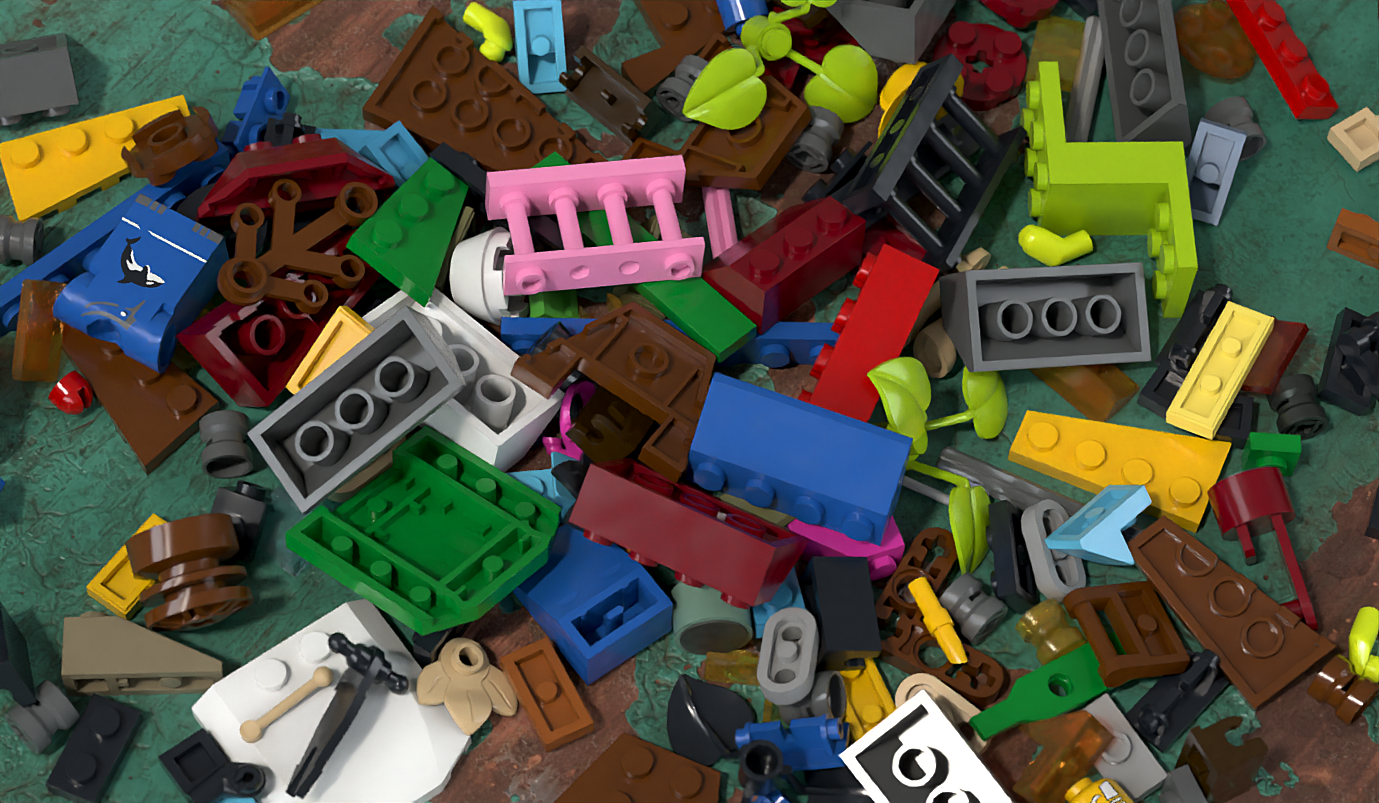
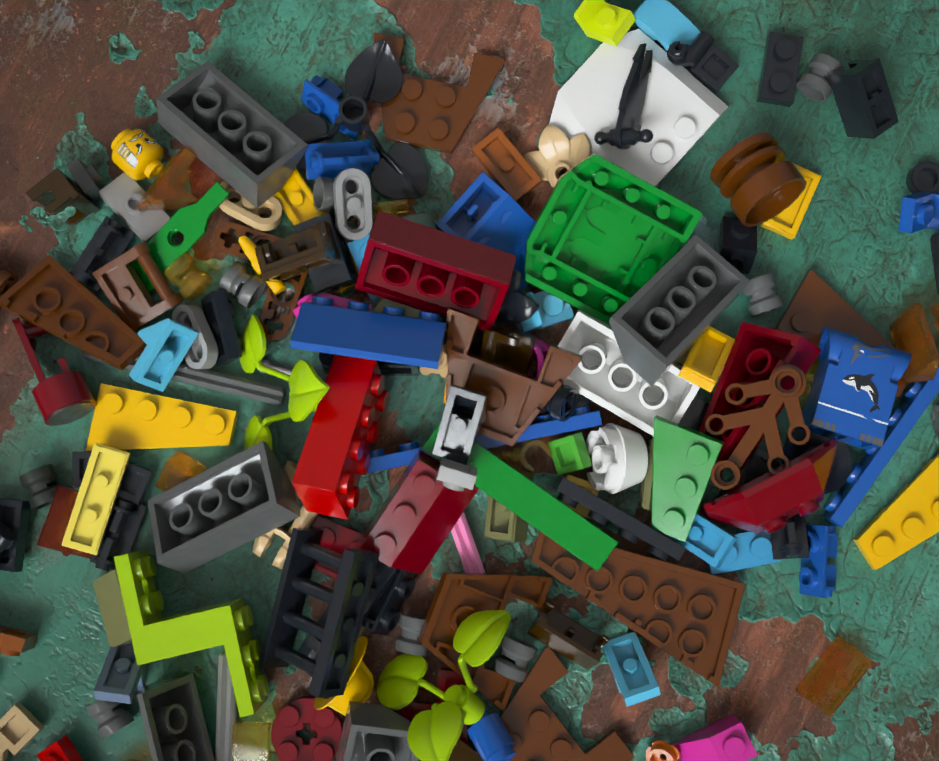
camera: 175 degrees right, 25 degrees up
red hinge [48,370,93,415] -> none
dark tan slope [61,612,225,697] -> none
reddish brown plate [121,106,219,186] -> none
tan hinge [239,666,334,744] -> none
neon yellow arm [463,2,513,62] -> none
bright pink fence [485,155,705,296] -> none
neon yellow arm [1018,225,1093,267] -> none
green plate [1241,432,1301,476] -> none
none -> olive slope [93,569,132,648]
none -> dark brown hinge [255,222,339,283]
none -> slope [432,384,487,465]
none -> light grey plate [437,457,478,491]

